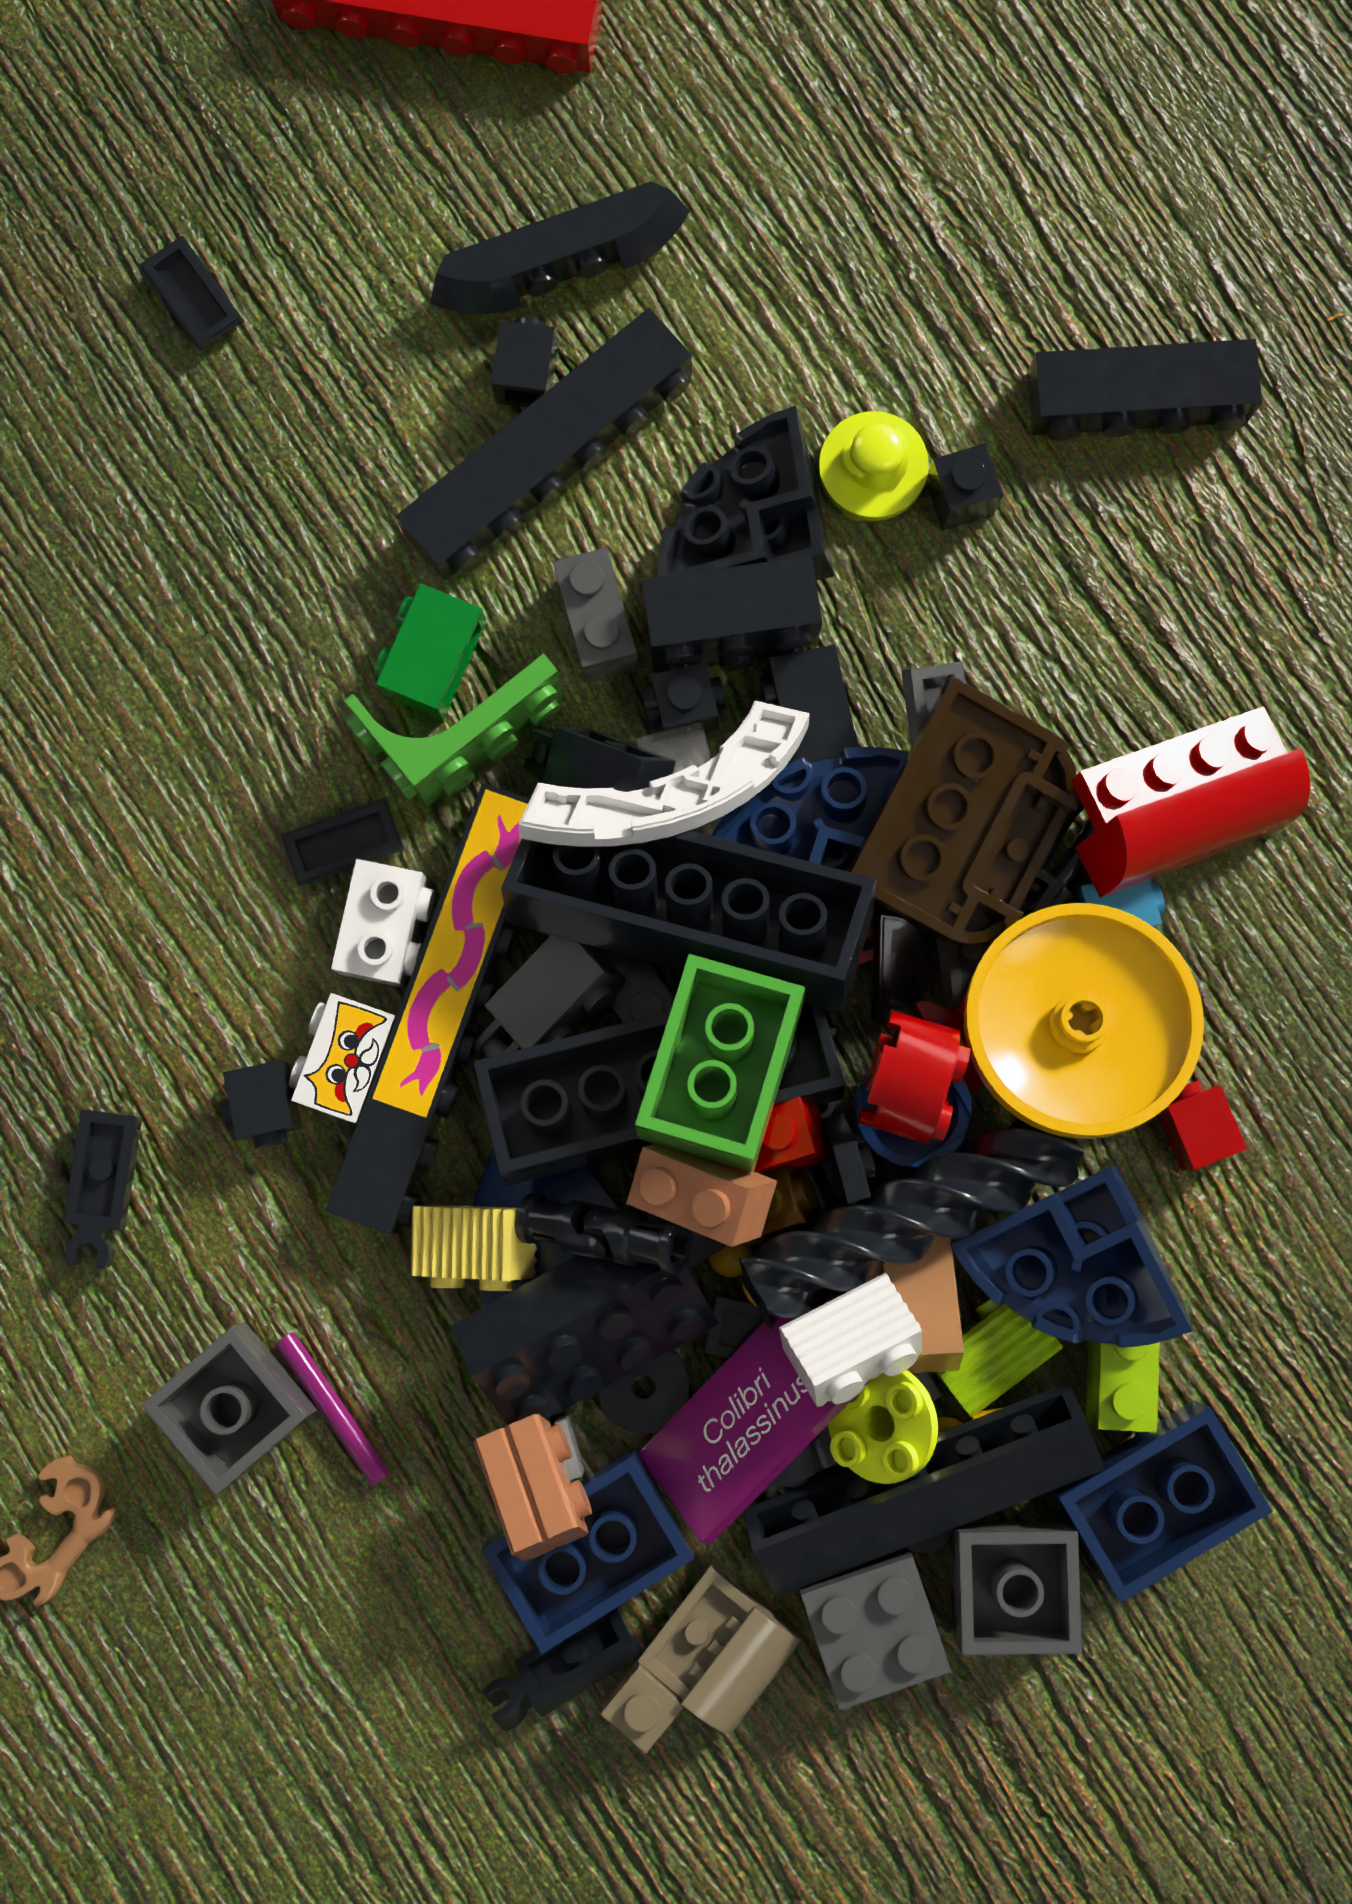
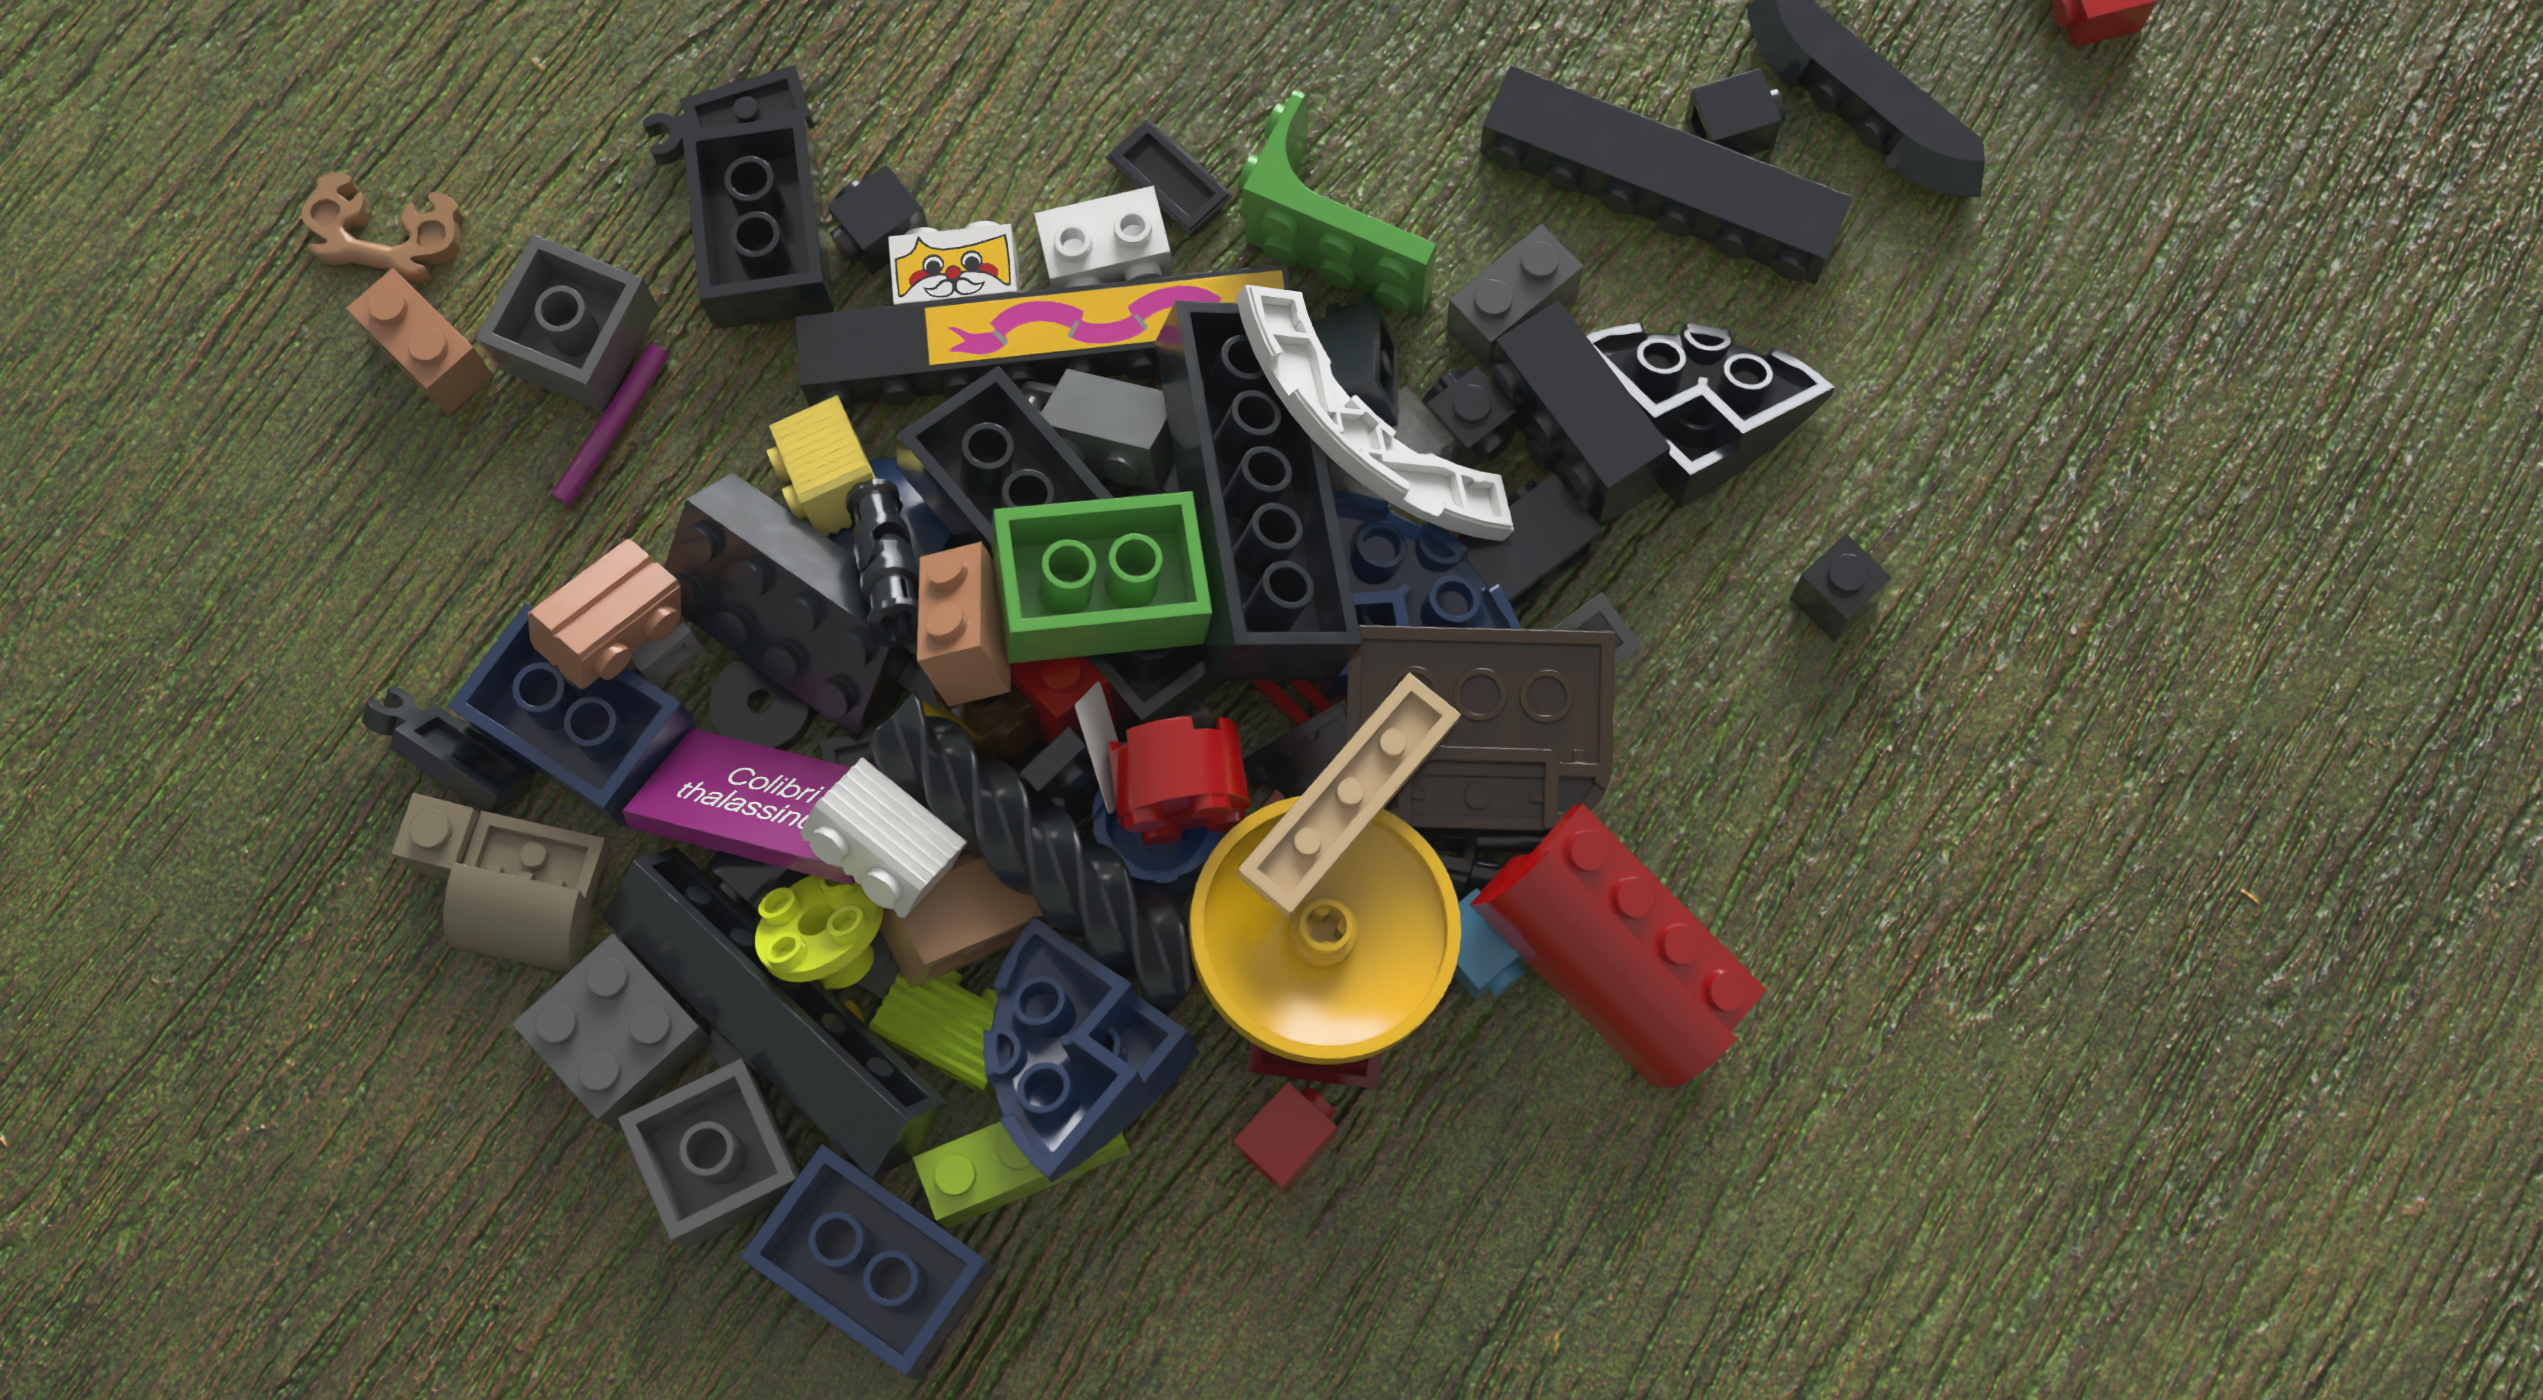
camera: 65 degrees right, 10 degrees down
green brick [374,583,487,721] -> none
neon yellow plate [819,411,929,521] -> none
black brick [1027,339,1262,441] -> none
none -> nougat brick [346,268,494,416]
none -> black brick [682,115,835,329]
none -> white sticker [1075,682,1118,814]
none -> tan plate [1236,672,1461,919]

